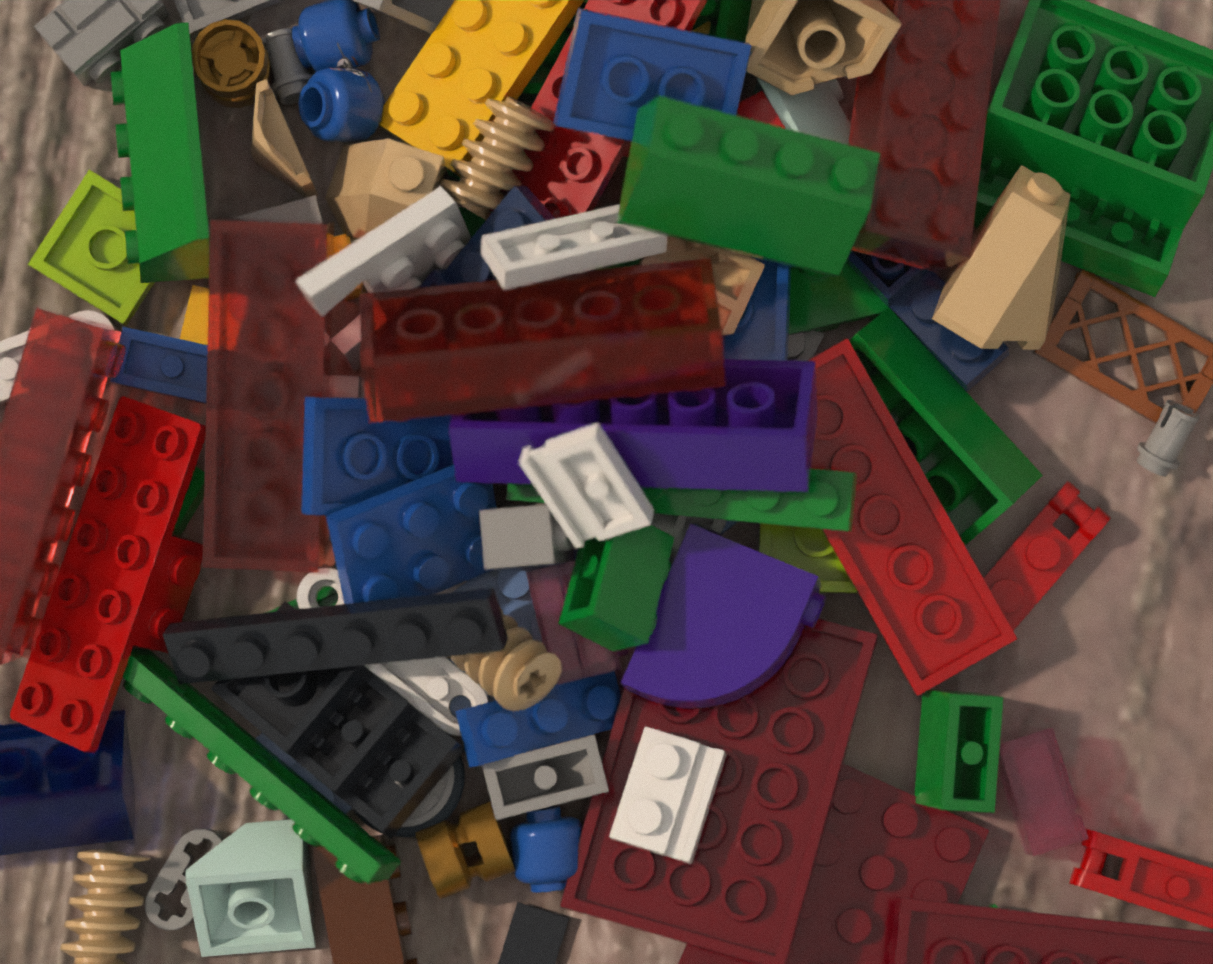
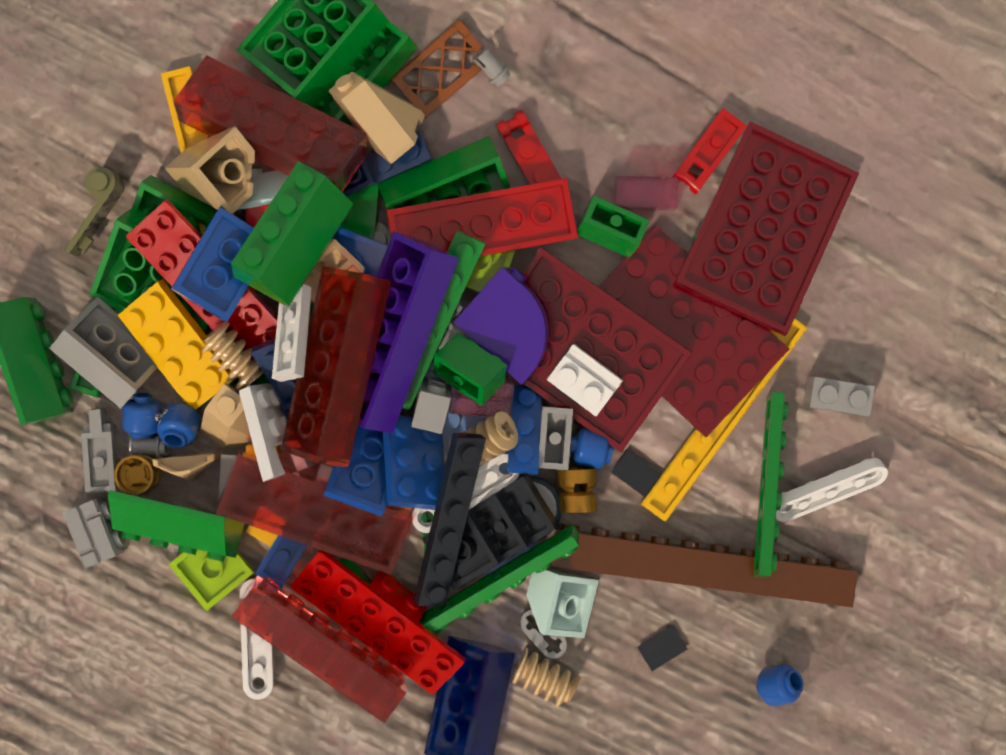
camera: 70 degrees left, 5 degrees up
white plate [519,423,654,549] -> none

